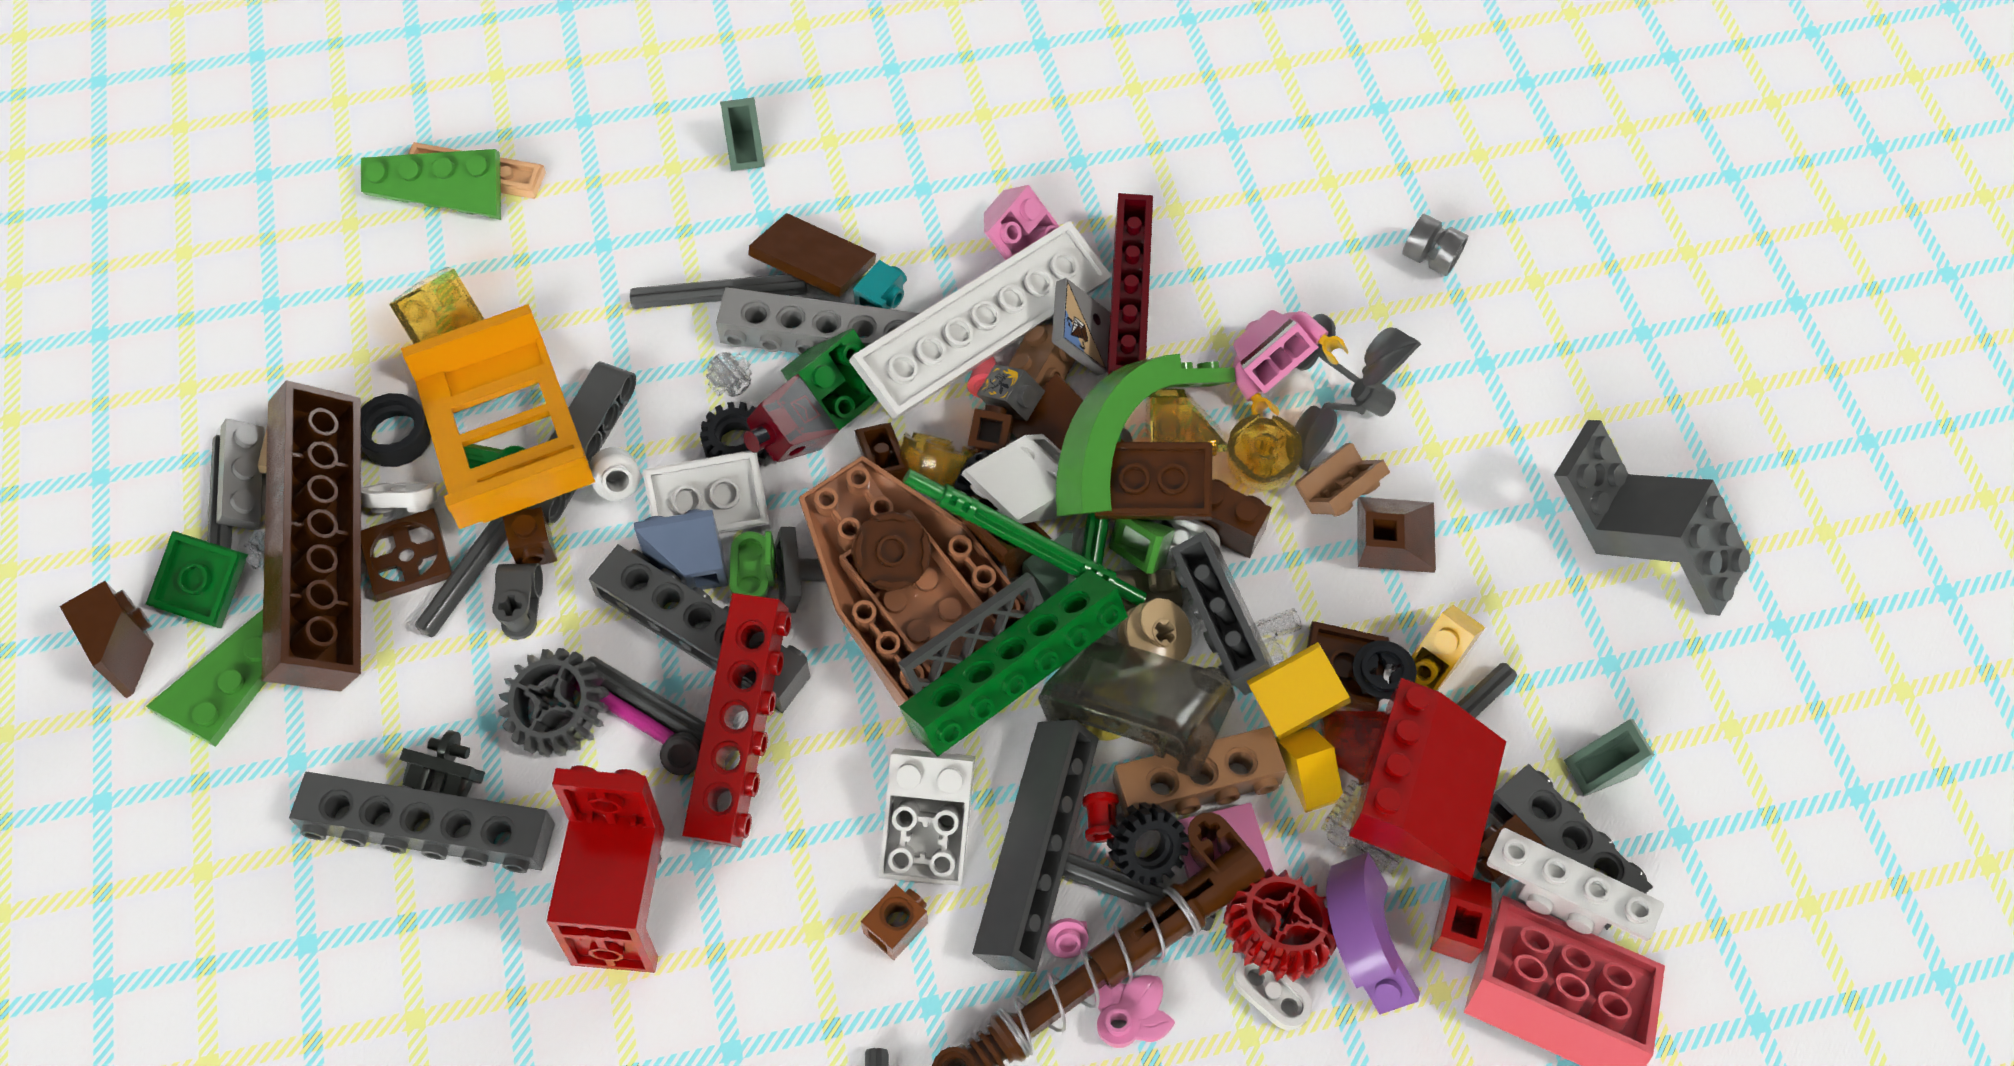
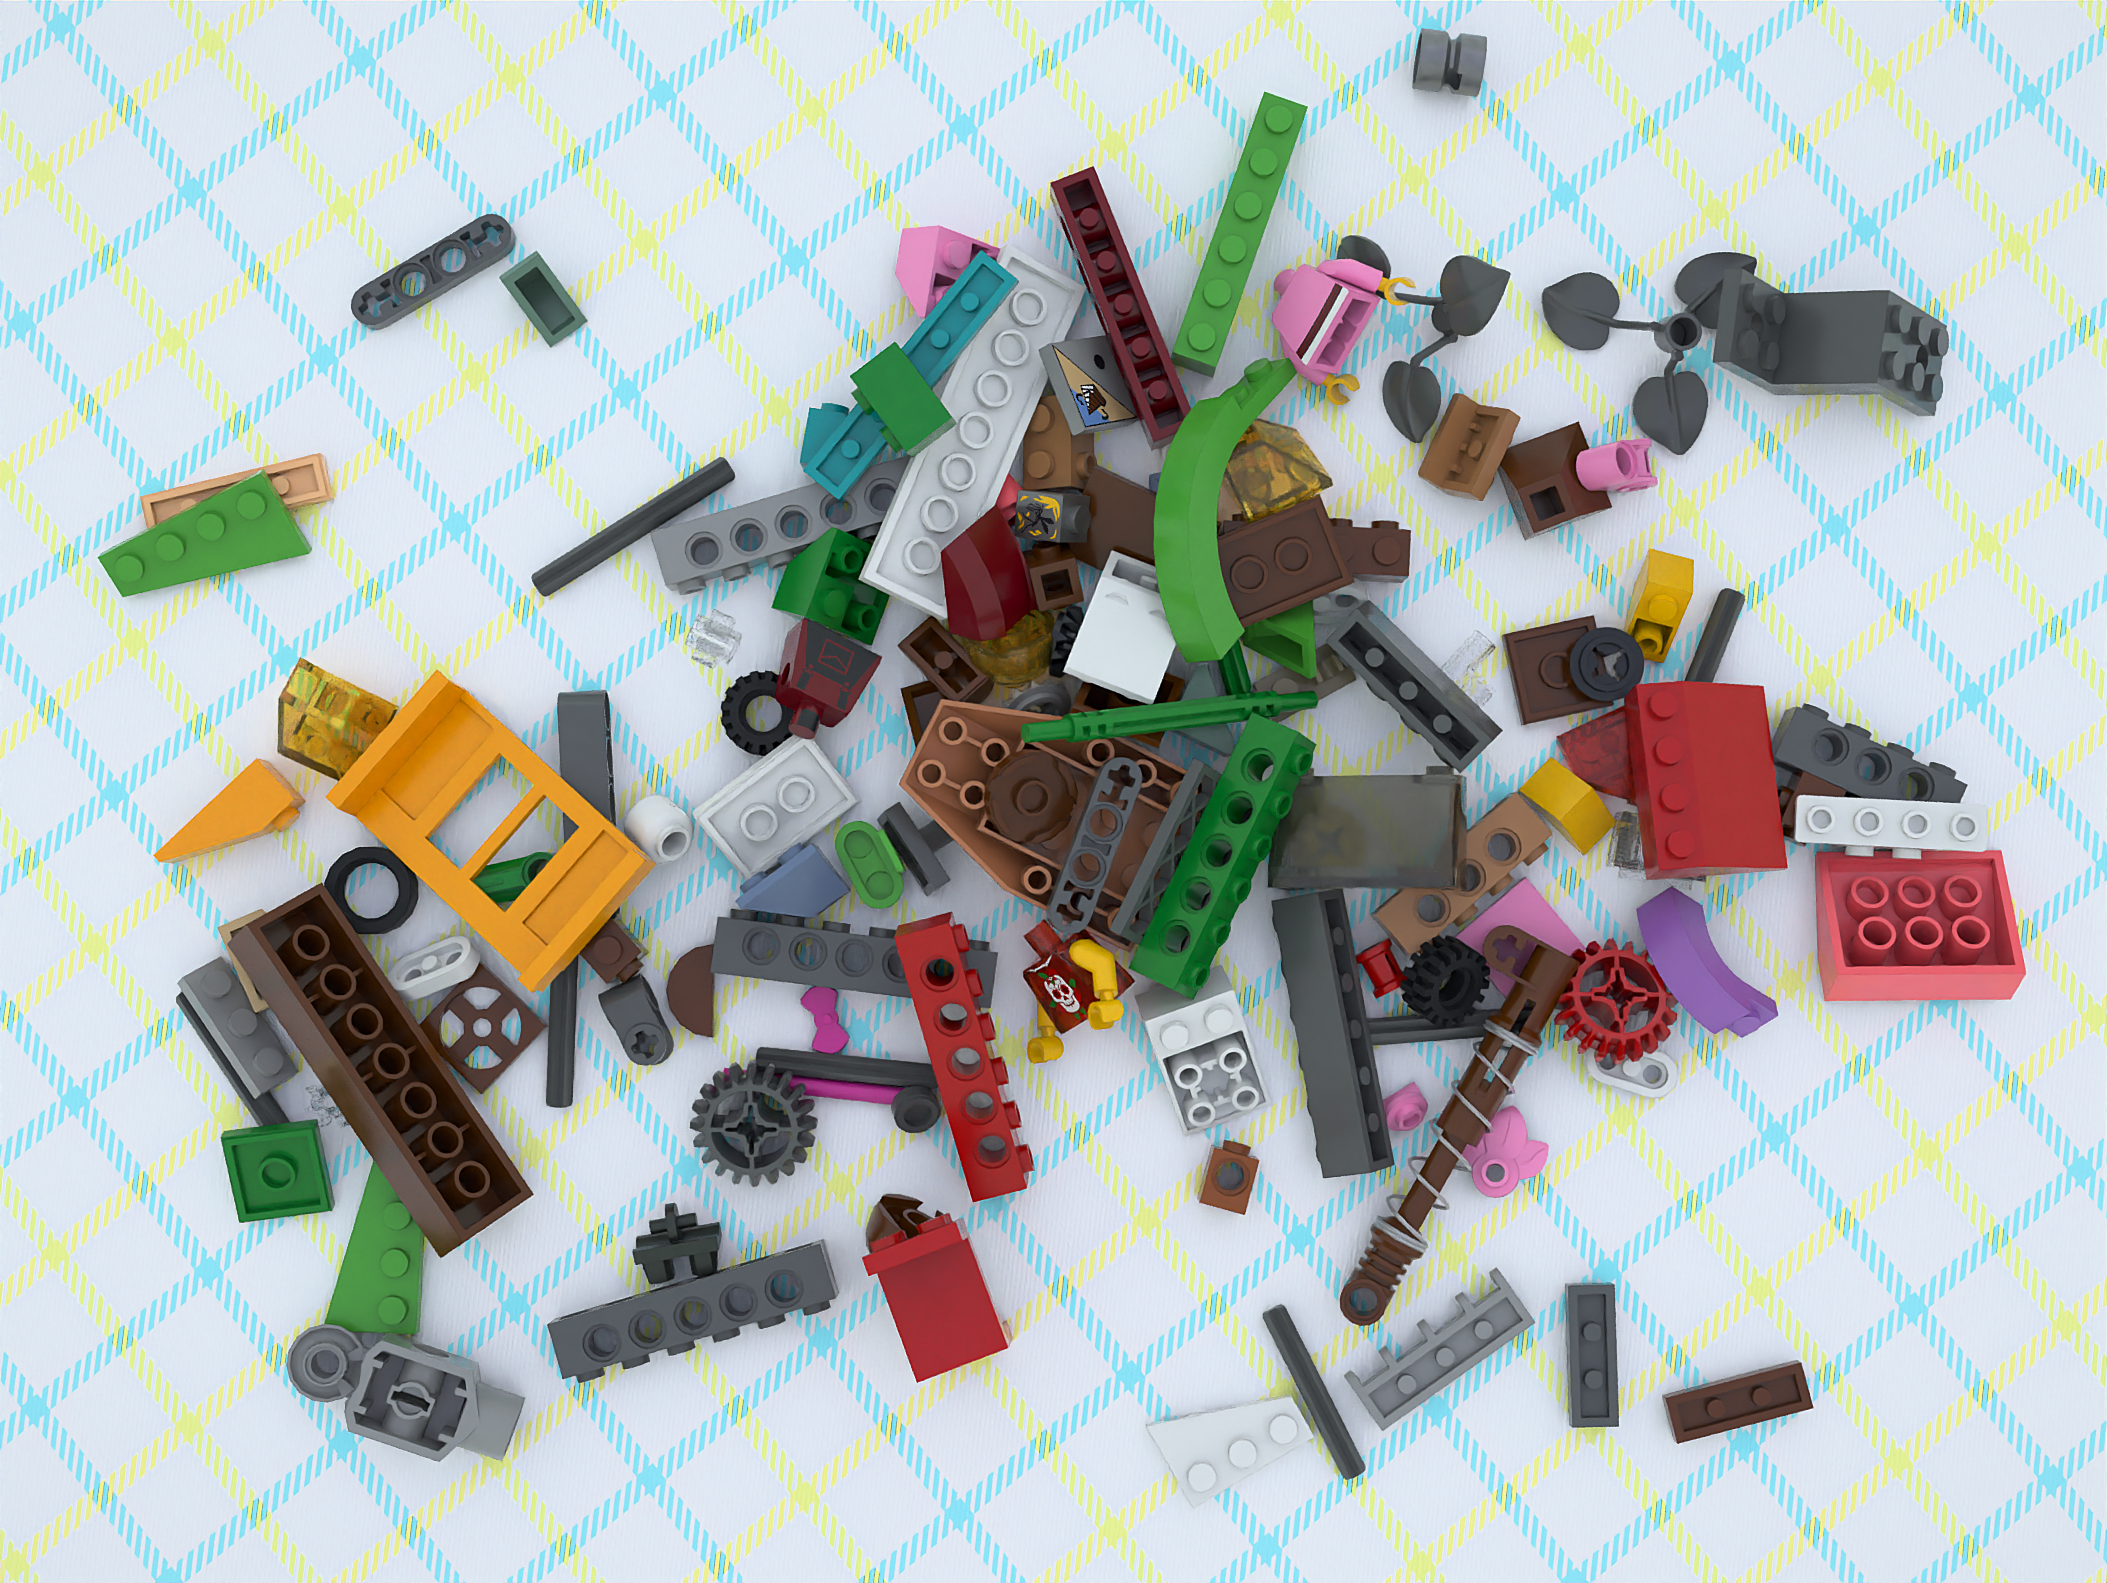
camera: 30 degrees left, 25 degrees up
reddish brown slope [59,581,154,698] -> none
reddish brown tile [748,213,876,298] -> none
tan piece [1117,598,1192,672] -> none
clear yellow cylinder [1226,414,1302,491] -> none
yellow slope [1246,642,1351,740] -> none
red slope [1430,874,1492,964] -> none
sand green slope [1564,719,1655,796] -> none
none -> light orange slope [153,758,306,864]
none -> light grey brick [286,1324,525,1462]
none -> dark grey beam [351,214,516,330]
none -> reddish brown tile [666,944,715,1038]
none -> dark pink piece [800,986,850,1054]
none -> teal plate [803,250,1019,502]
none -> green brick [850,342,957,458]
none -> dark red slope [940,505,1037,641]
none -> torso [1023,919,1135,1064]
none -> dark grey beam [1046,757,1143,934]
none -> bright green brick [1171,91,1308,378]
none -> dark grey plant [1541,252,1757,455]
none -> bright pink piece [1576,438,1658,493]

